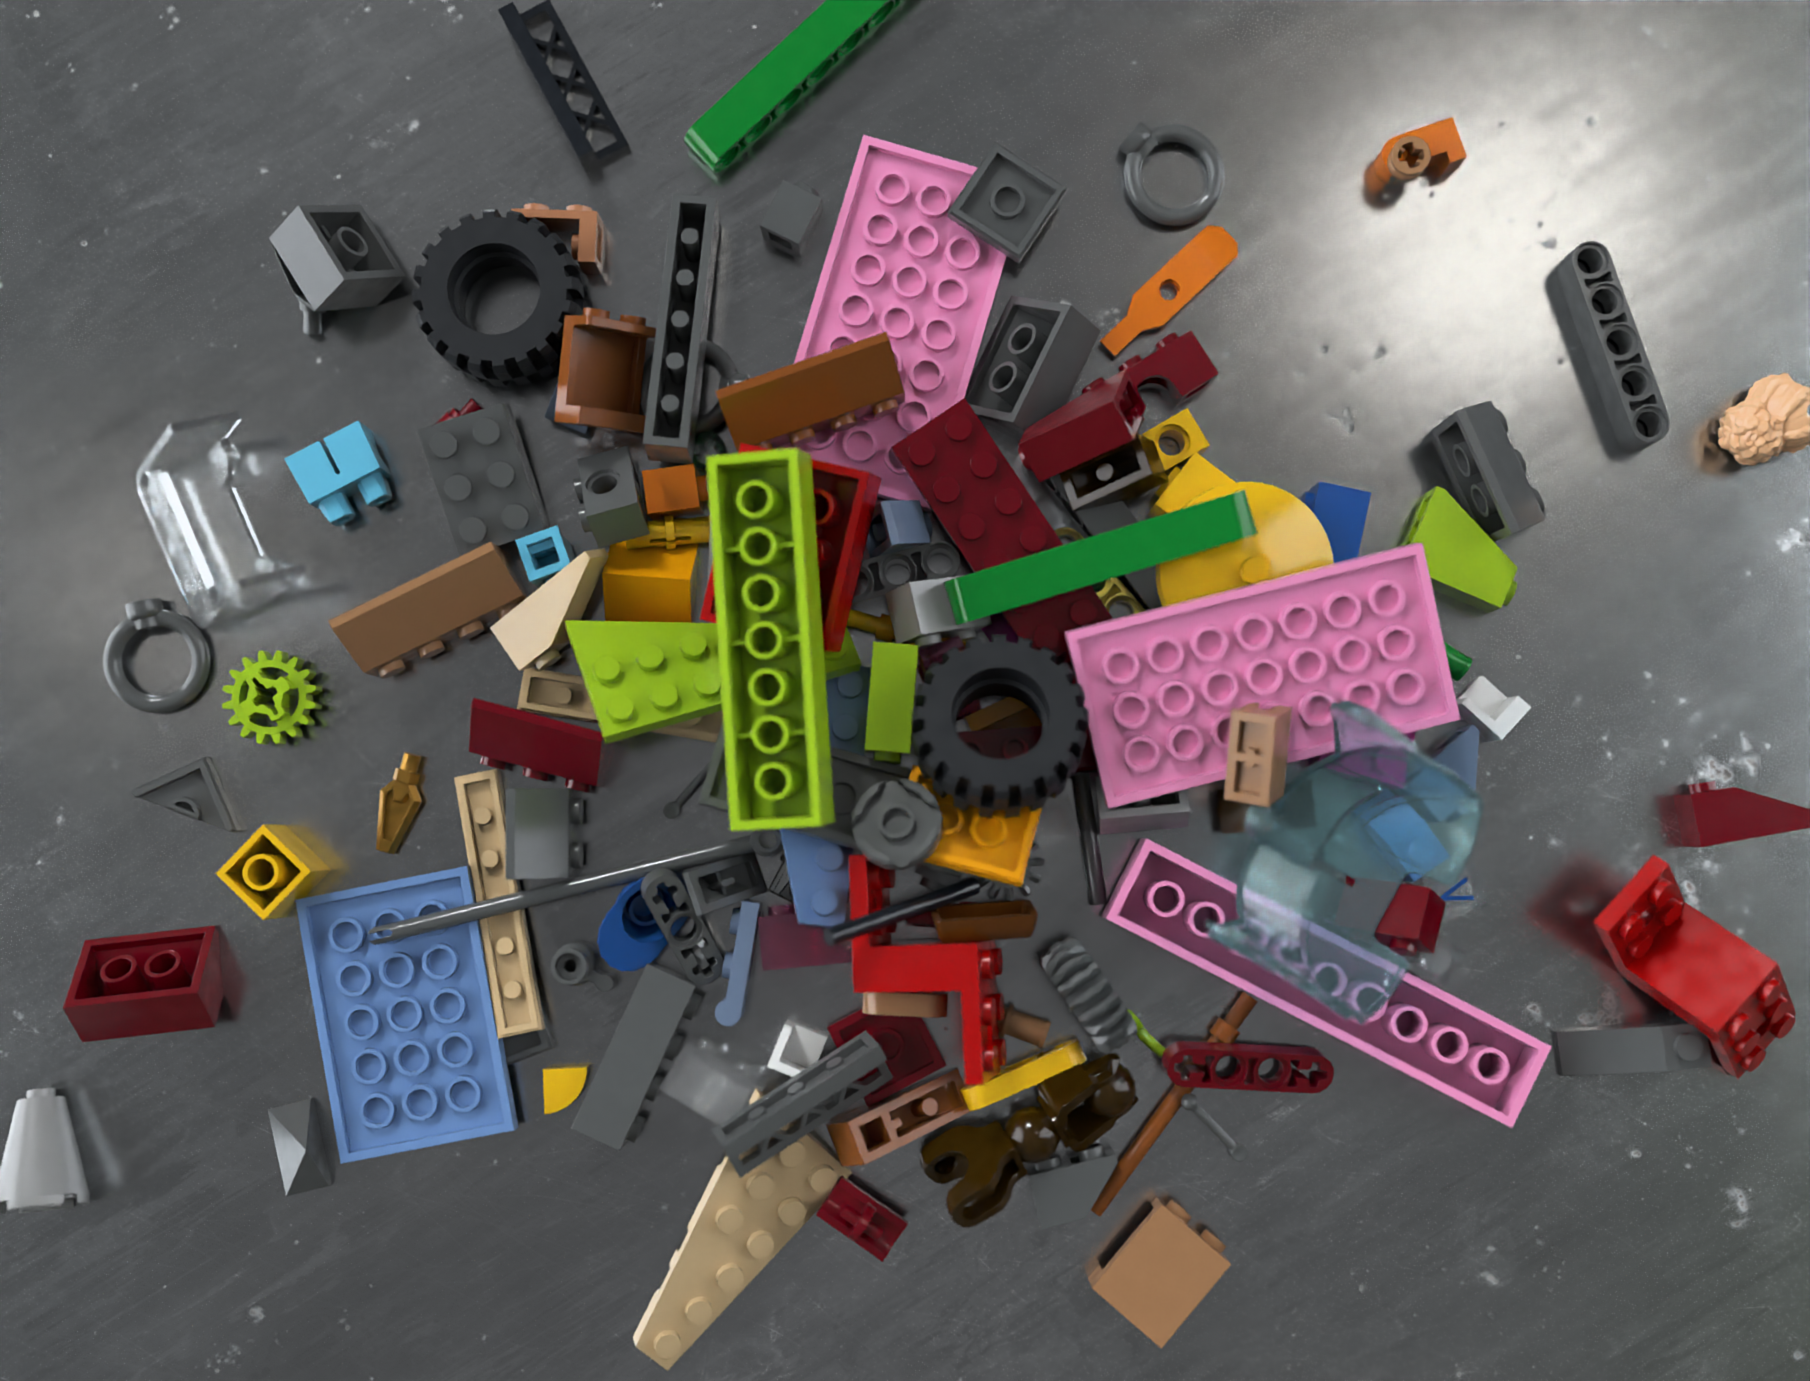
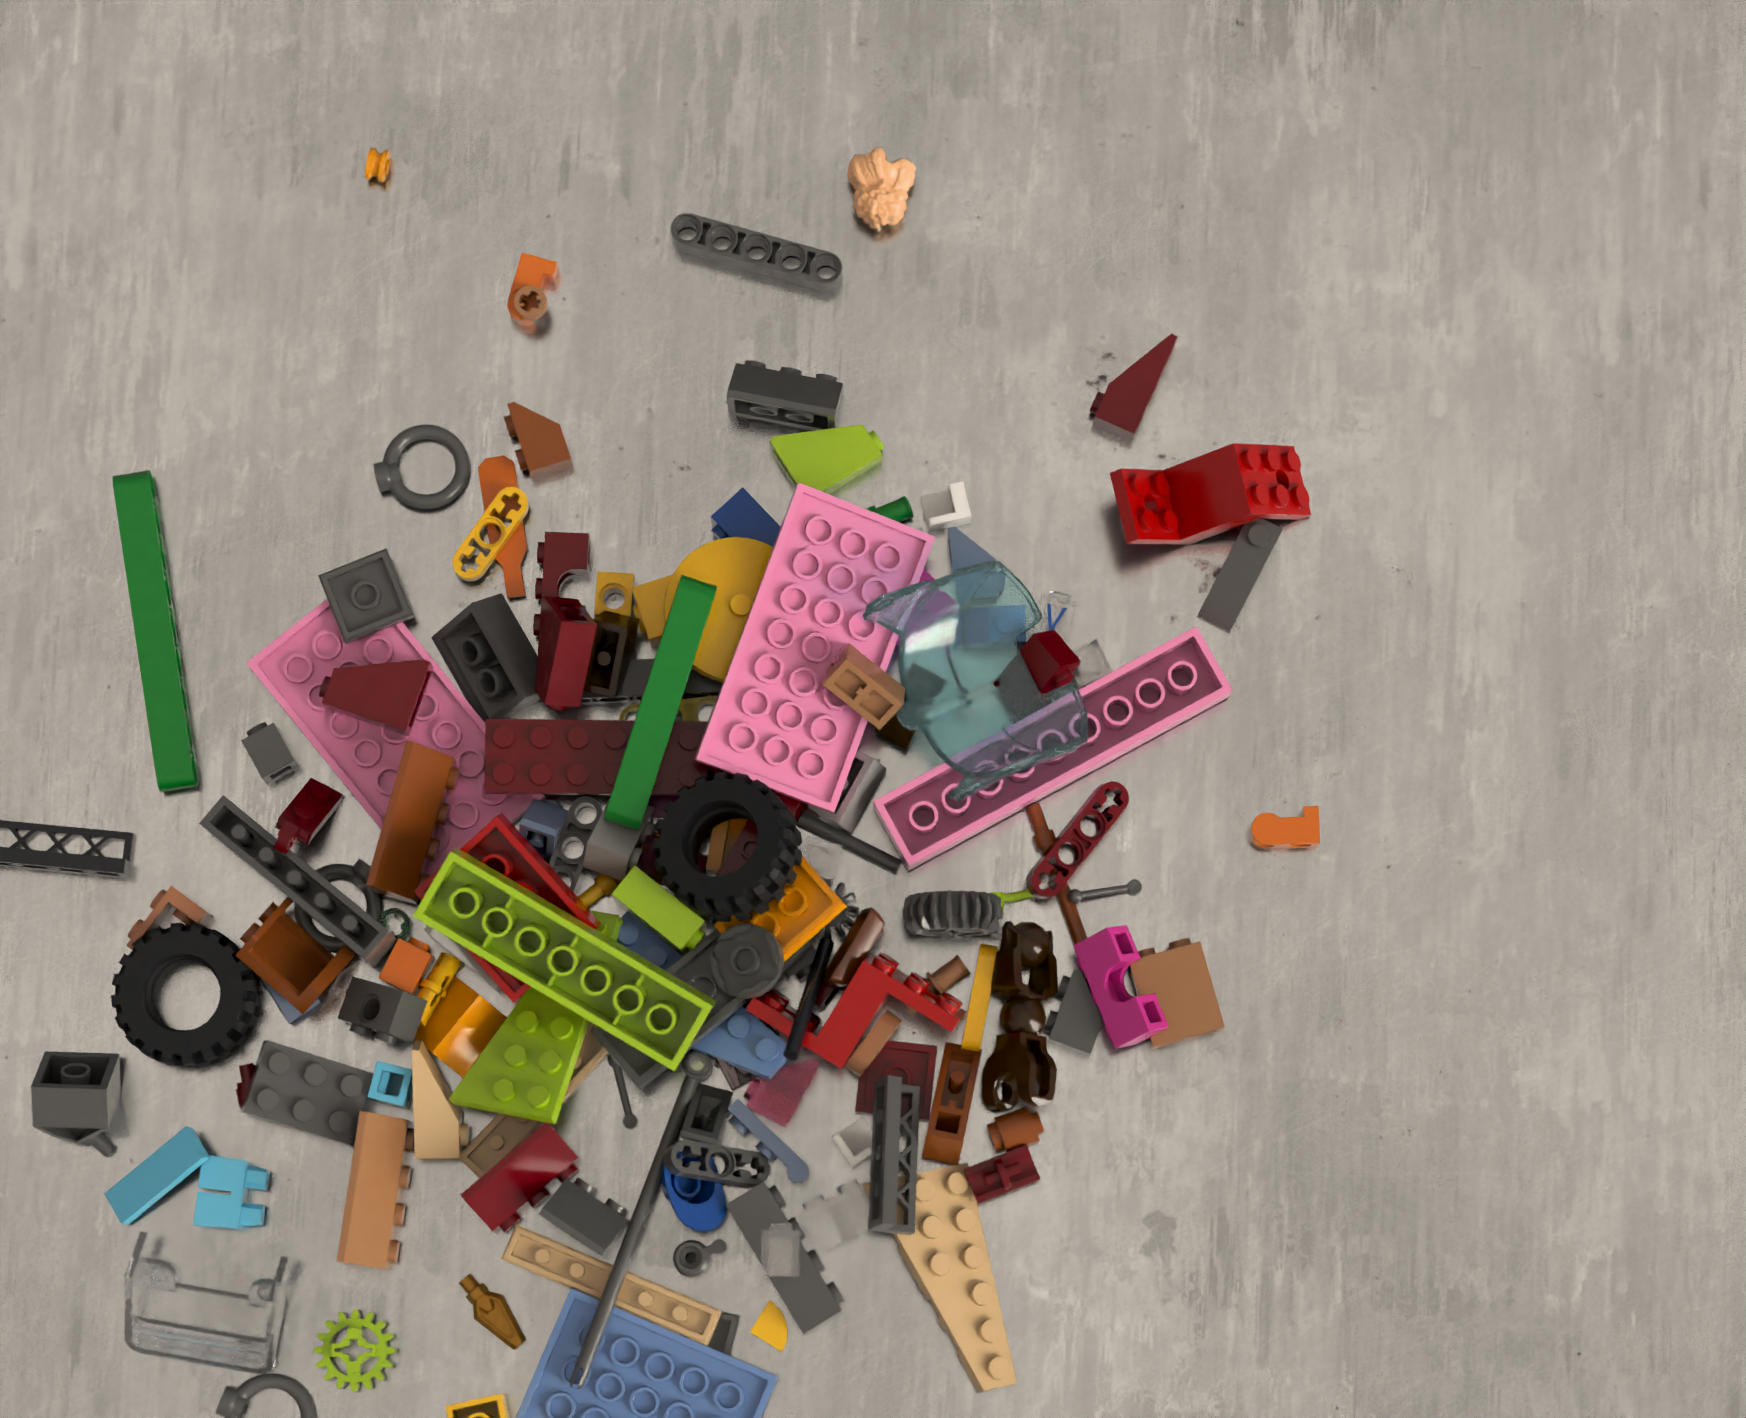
camera: 60 degrees left, 5 degrees down
none -> medium azure tile [104,1126,210,1225]
none -> dark red hinge [273,778,343,854]
none -> dark red slope [319,659,434,736]
none -> yellow beam [452,487,529,581]
none -> dark orange slope [504,402,573,479]
none -> clear brick [761,1223,800,1277]
none -> dark orange brick [986,1106,1044,1153]
none -> dark pink arch [1073,925,1169,1048]
none -> orange leg [1249,806,1320,848]

